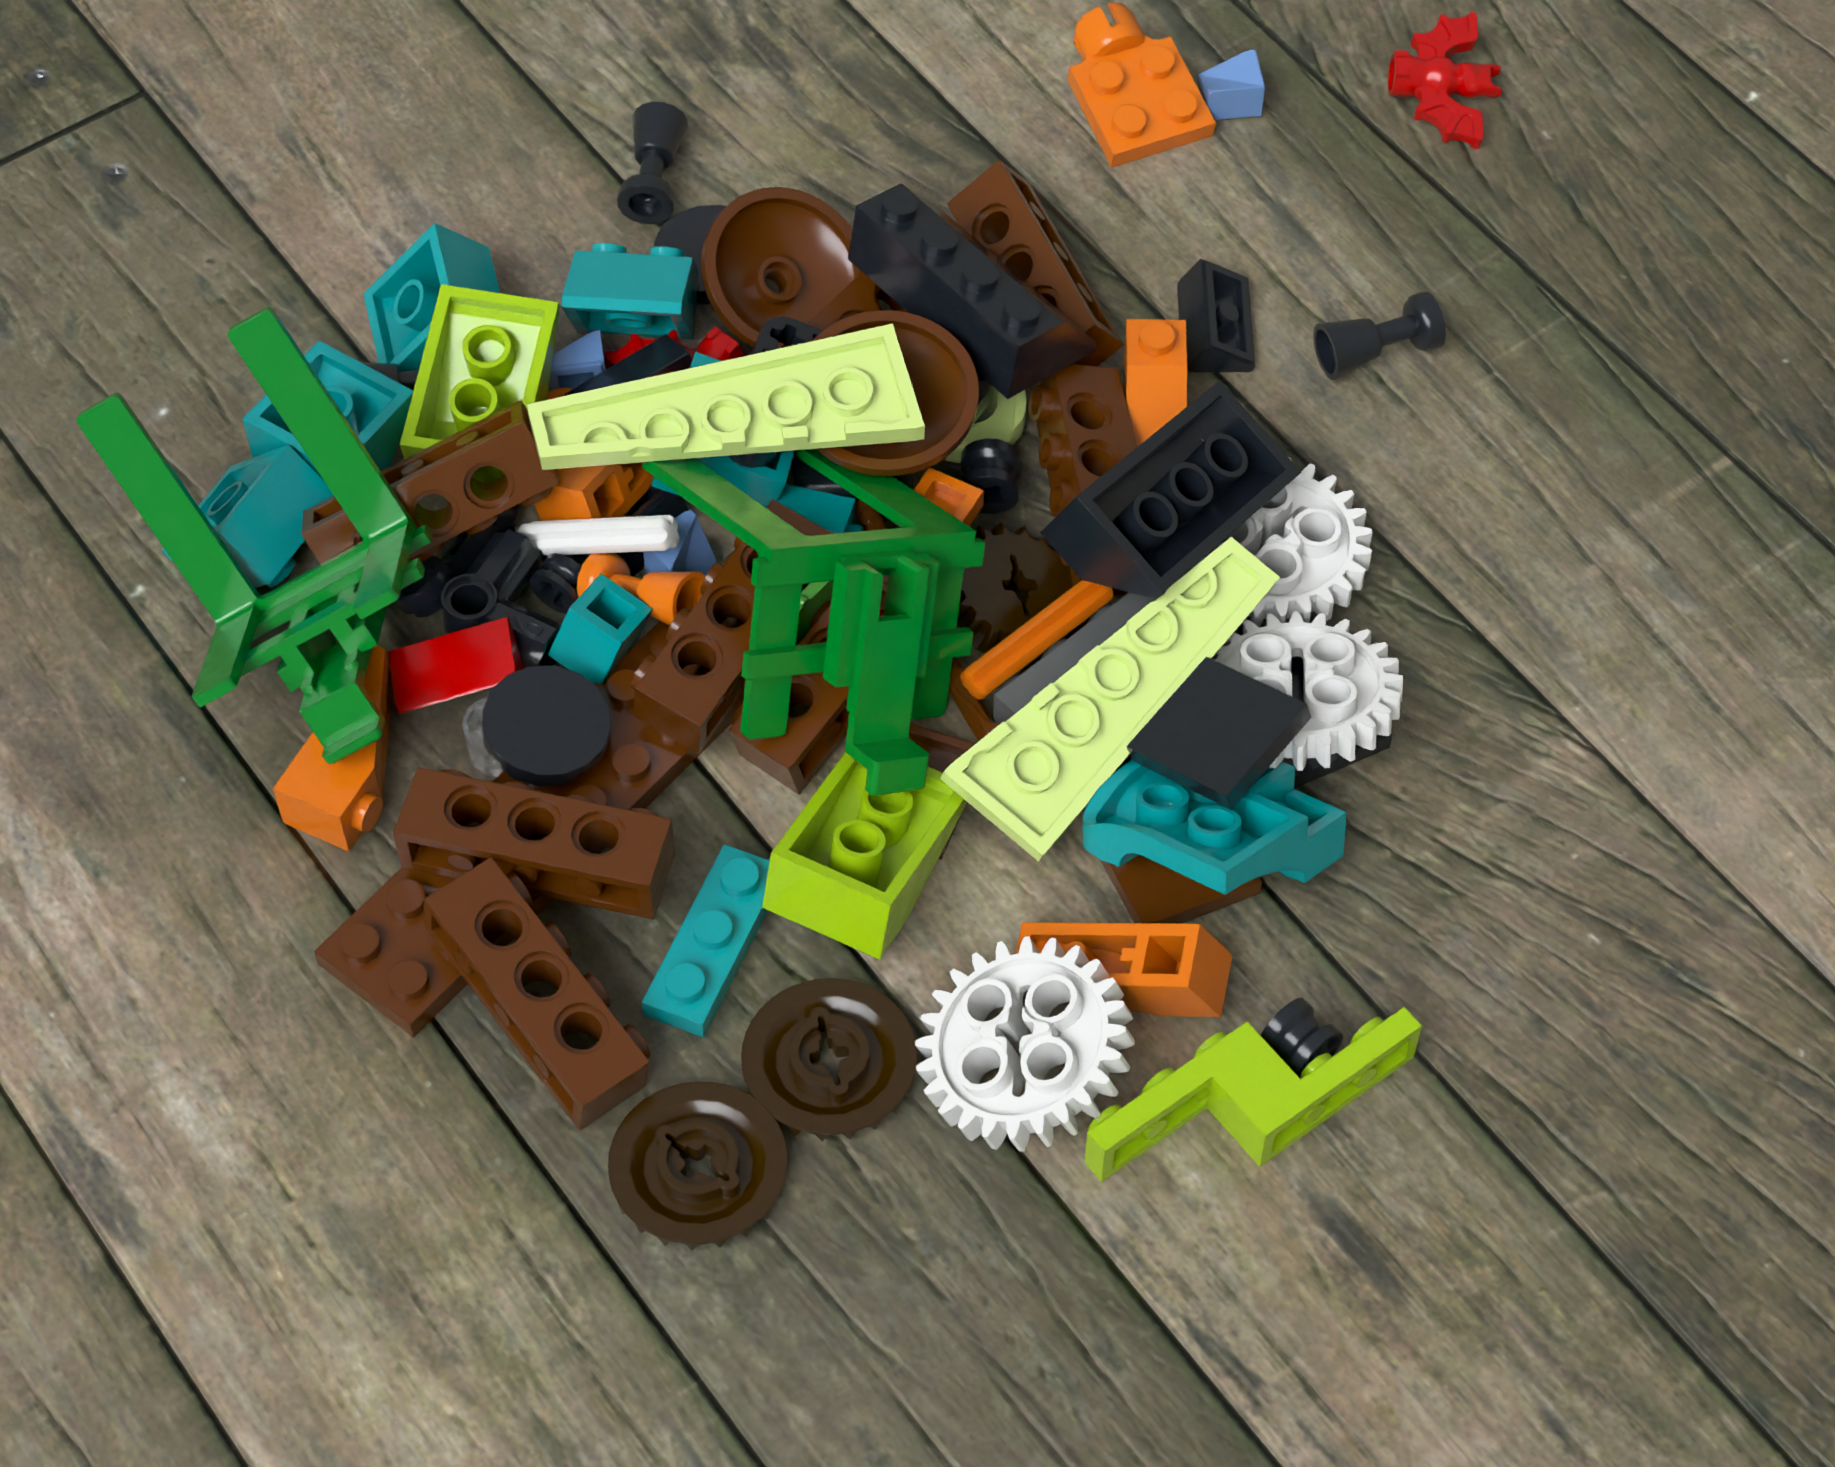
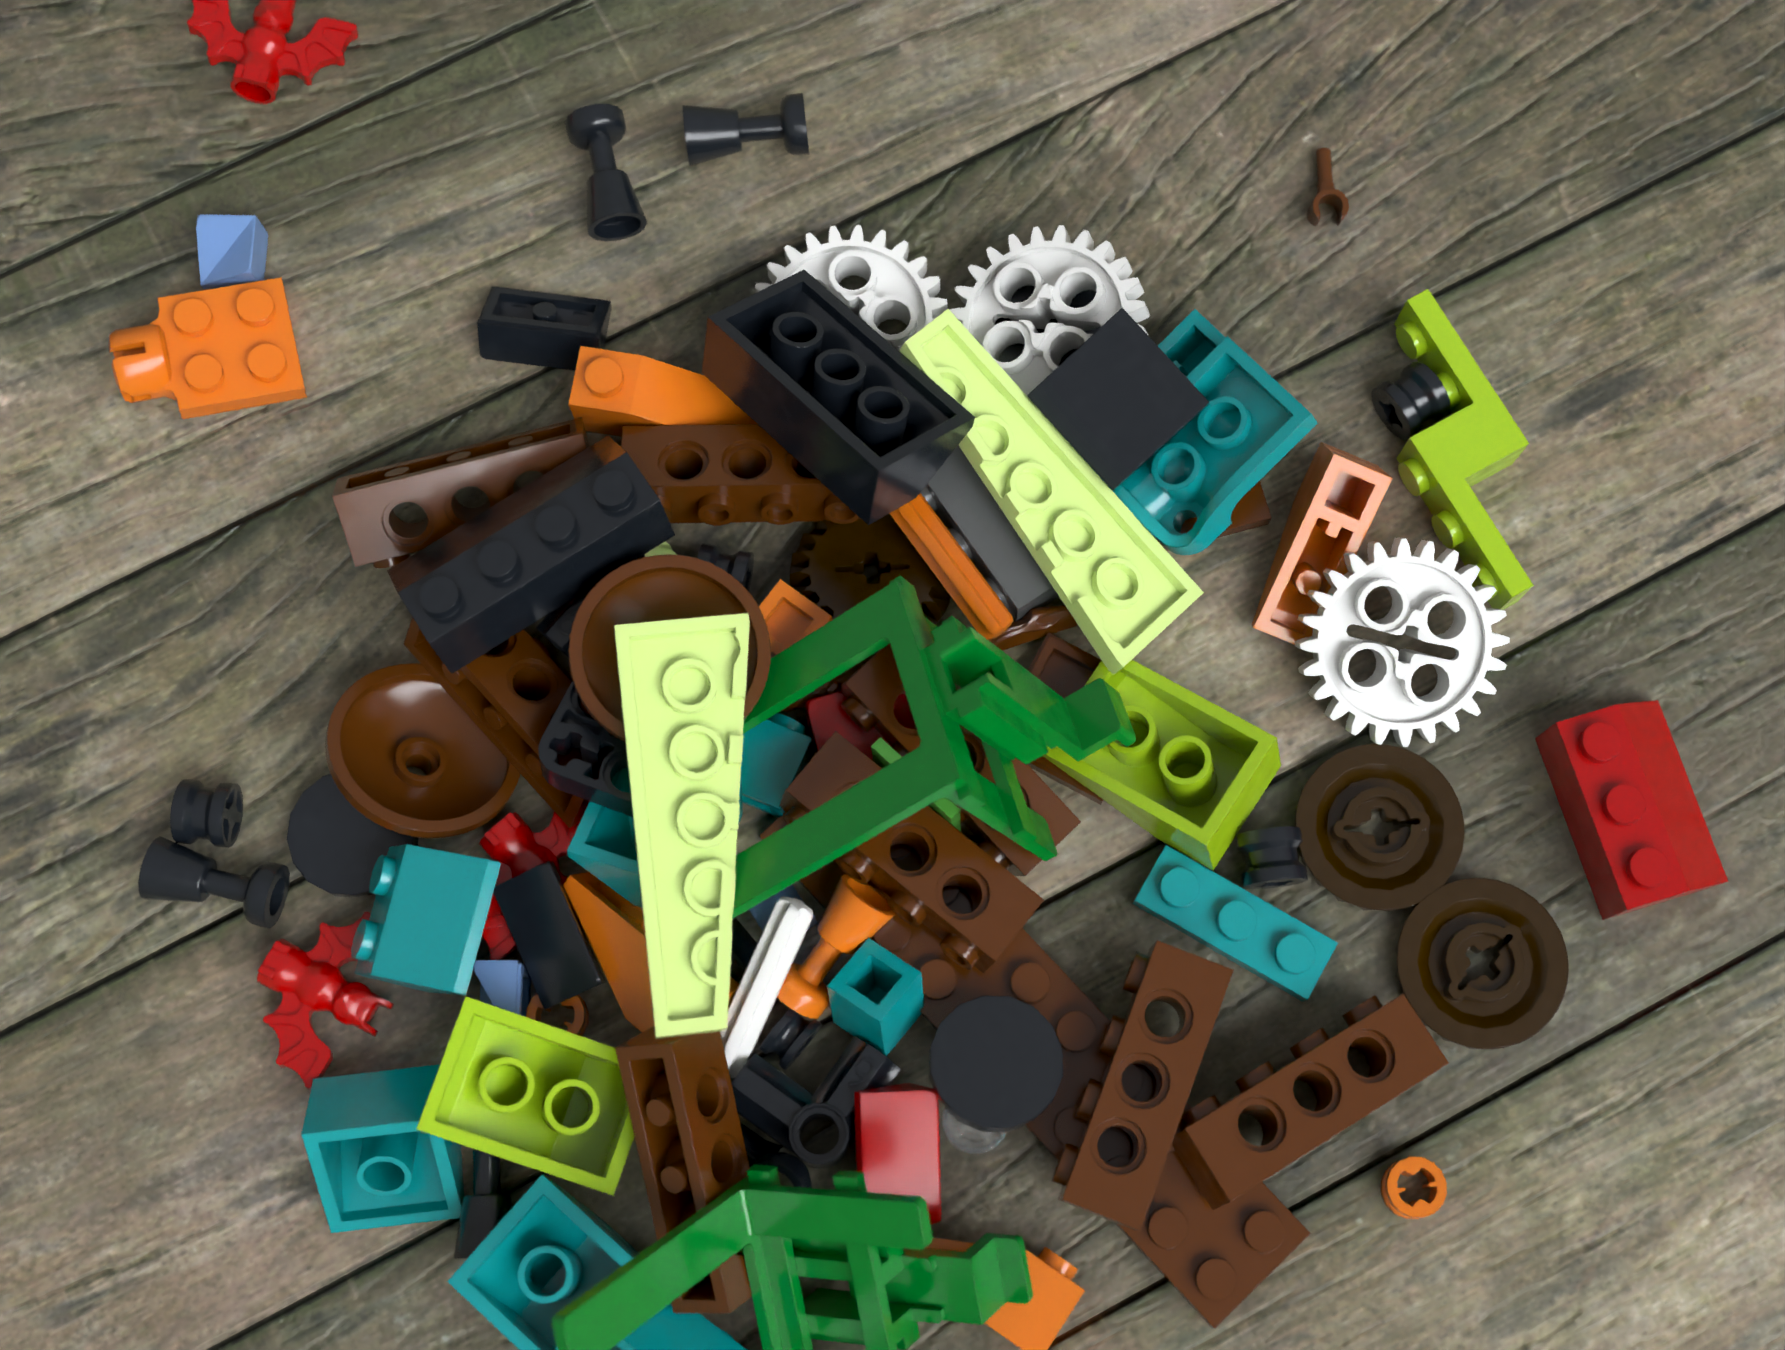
camera: 80 degrees left, 20 degrees up
none -> black wheel [170,779,243,848]
none -> red animal [257,912,394,1091]
none -> black piece [683,93,809,166]
none -> black wheel [1236,826,1308,889]
none -> reddish brown hand [1307,148,1349,226]
none -> orange bush [1381,1157,1447,1219]
none -> red slope [1535,700,1728,920]

